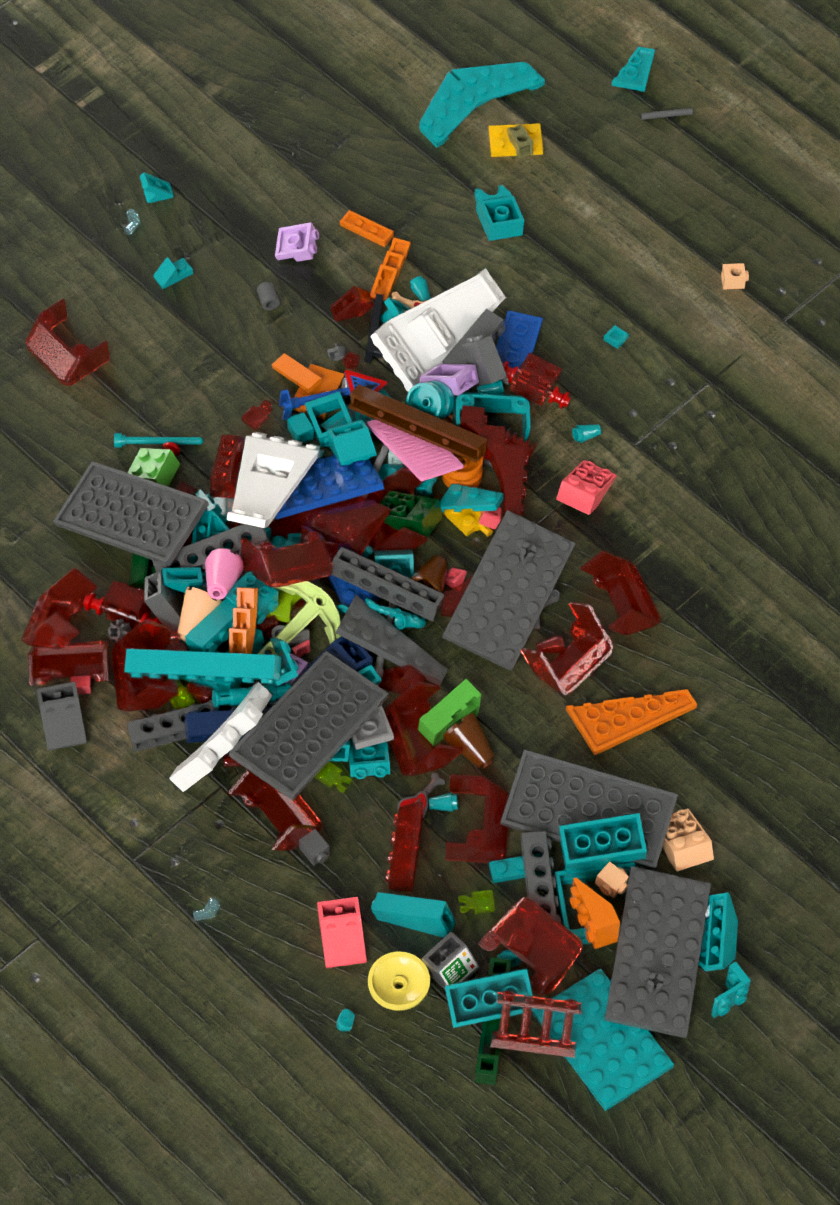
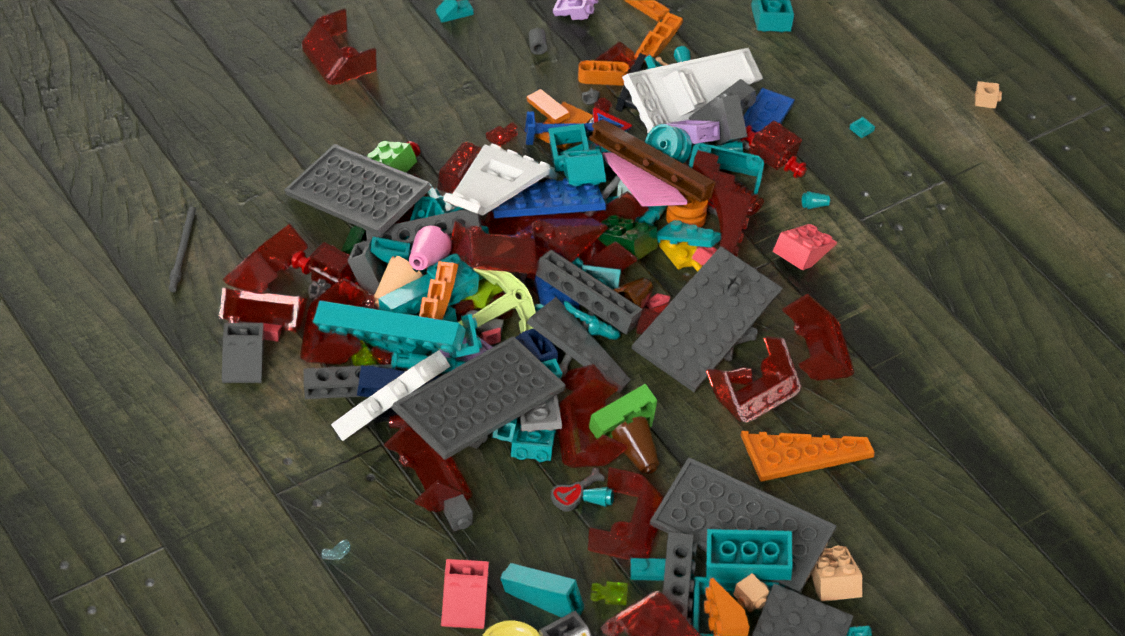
camera: 10 degrees right, 10 degrees down
teal piece [114,433,204,448] -> none
teal brick [287,412,314,444] -> none
clear neon green plate [314,762,352,793] -> none
clear red slope [385,802,423,892] -> none
none -> orange beam [578,60,629,85]

